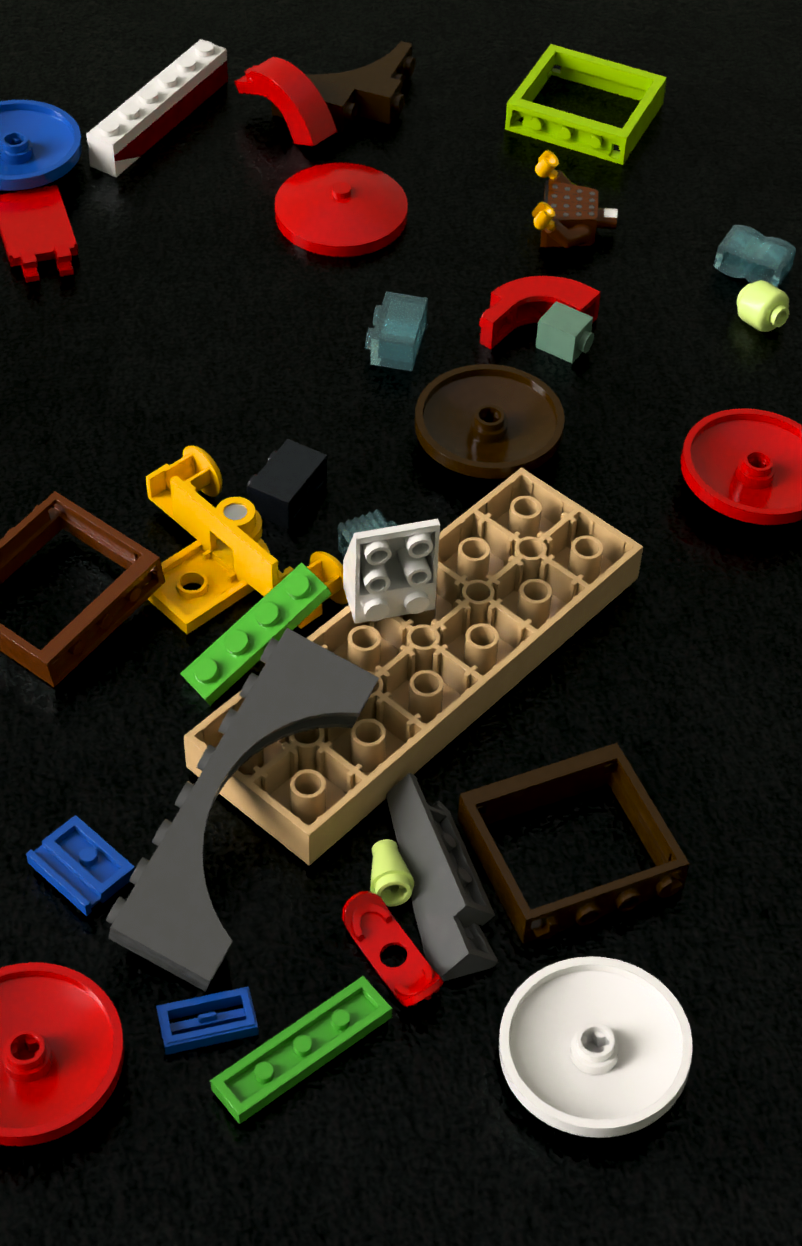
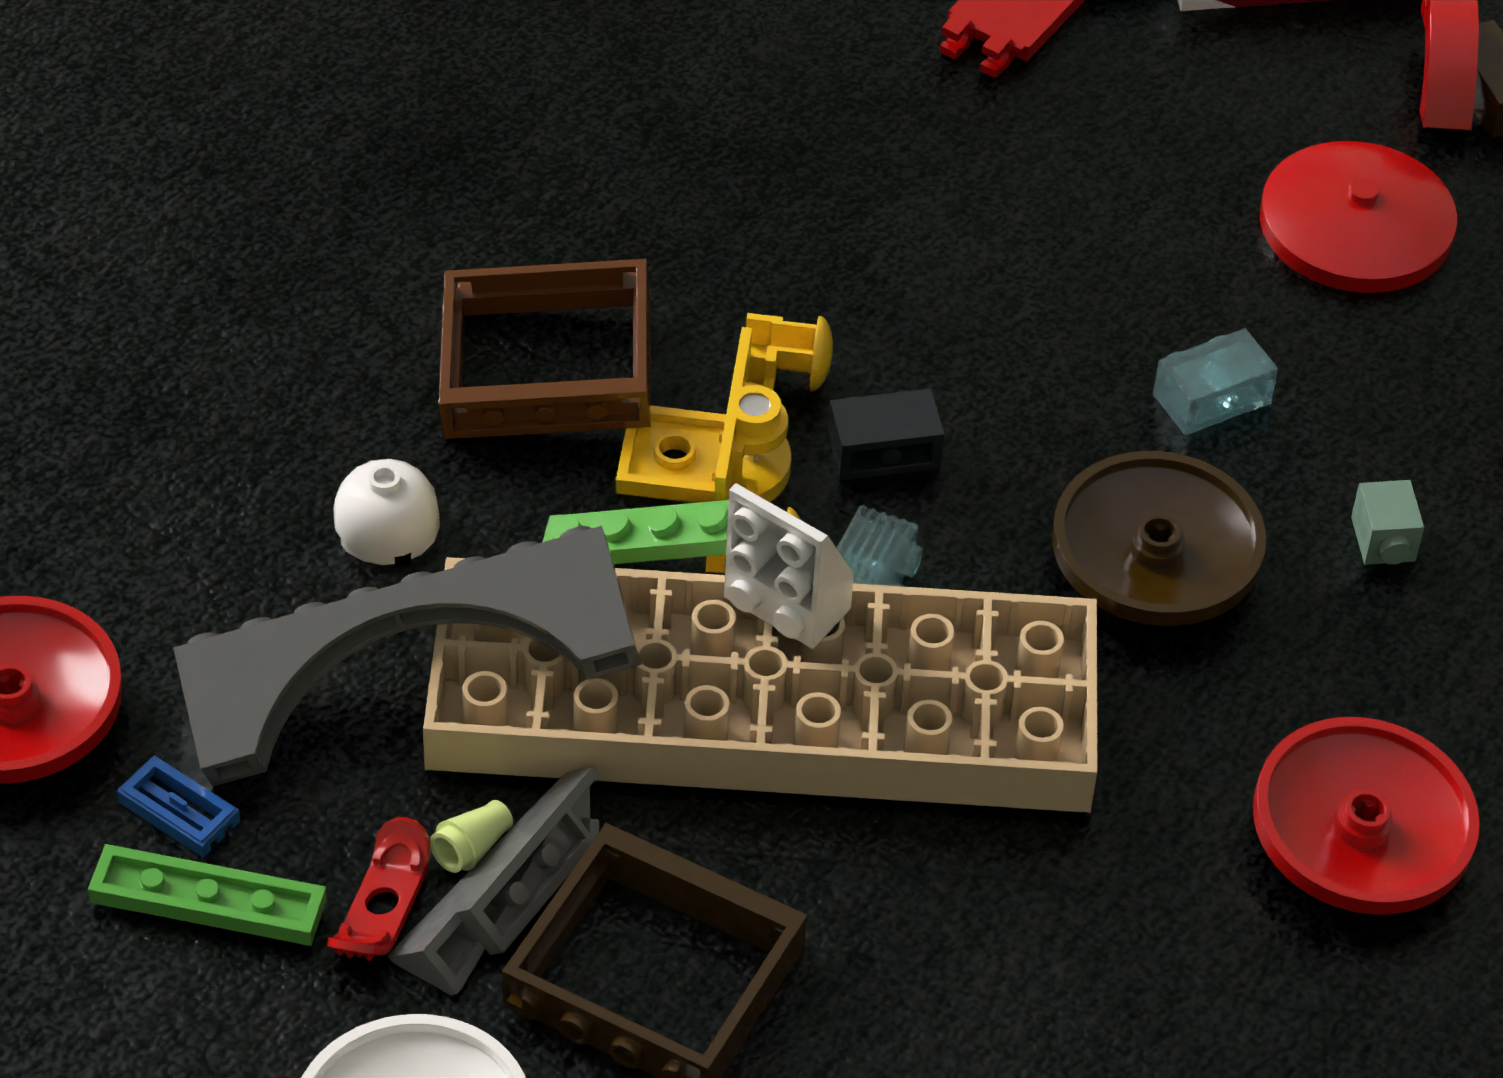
camera: 50 degrees right, 0 degrees up
blue plate [26,815,135,916] -> none
red arch [479,276,601,349] -> none
none -> white cylinder [333,459,440,565]

